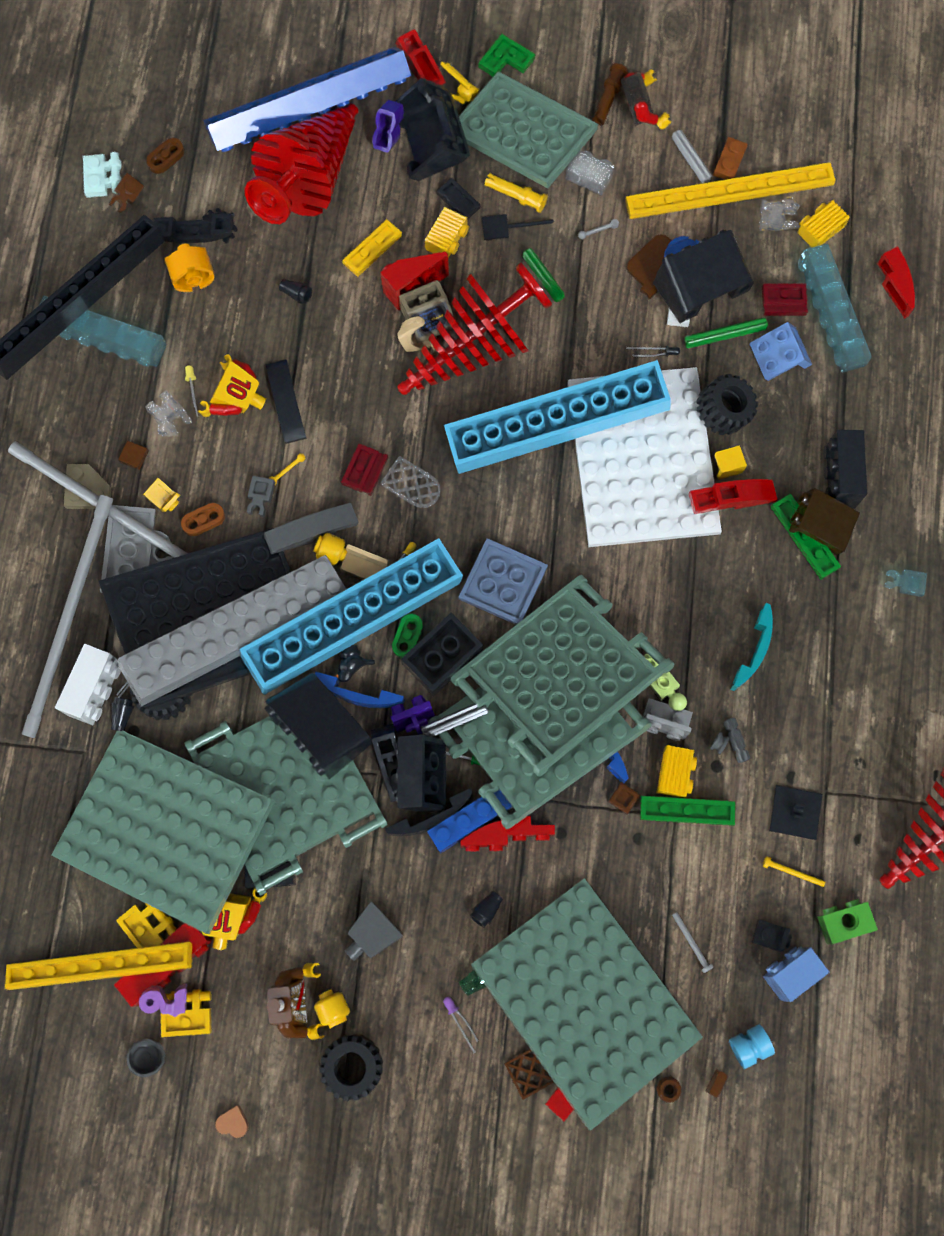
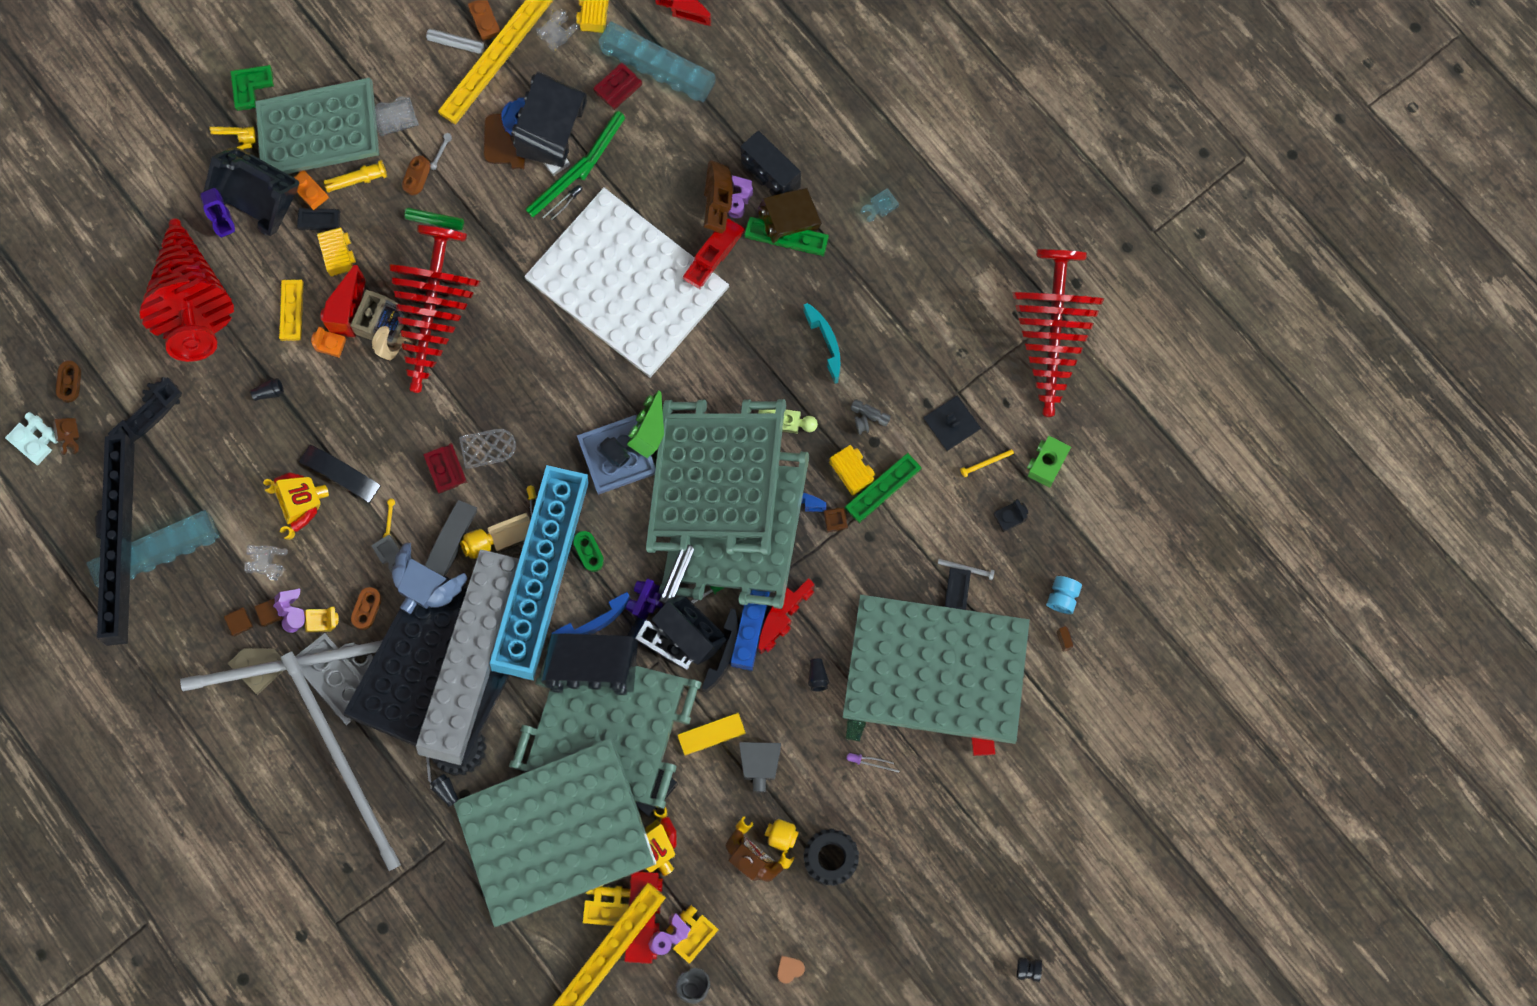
camera: 45 degrees left, 0 degrees up
white brick [55,644,121,725] -> none
light orange brick [165,244,214,292] -> none
light yellow piece [185,365,198,417] -> none
brick [203,47,411,152] -> none
black animal [334,645,375,683] -> none
red slope [396,29,446,85] -> none
black brick [401,613,483,697] -> none
medium azure brick [444,360,671,474] -> none
black piece [482,214,554,241] -> none
reddish brown window [504,1049,554,1100] -> none
reddish brown pin [592,63,628,126] -> none
torso [621,69,672,129] -> none
light grey bracket [643,698,693,741] -> none
reddish brown plate [656,1076,681,1102] -> none
black tyre [697,374,758,435] -> none
yellow panel [714,445,747,480] -> none
medium blue bracket [750,322,812,381] -> none
medium blue brick [763,947,829,1002] -> none
none -> reddish brown tile [224,607,253,636]
none -> medium lavender leg [273,589,305,633]
none -> orange plate [294,170,329,210]
none -> orange bracket [311,327,346,358]
none -> sand blue torso [392,543,468,614]
none -> dark orange plate [402,155,431,195]
none -> green axle [526,157,591,217]
none -> black brick [599,437,631,468]
none -> bright green slope [627,390,664,458]
none -> yellow tile [678,713,746,756]
none -> reddish brown slope [704,160,732,234]
none -> medium lavender leg [728,176,753,219]
none -> black tile [945,568,971,610]

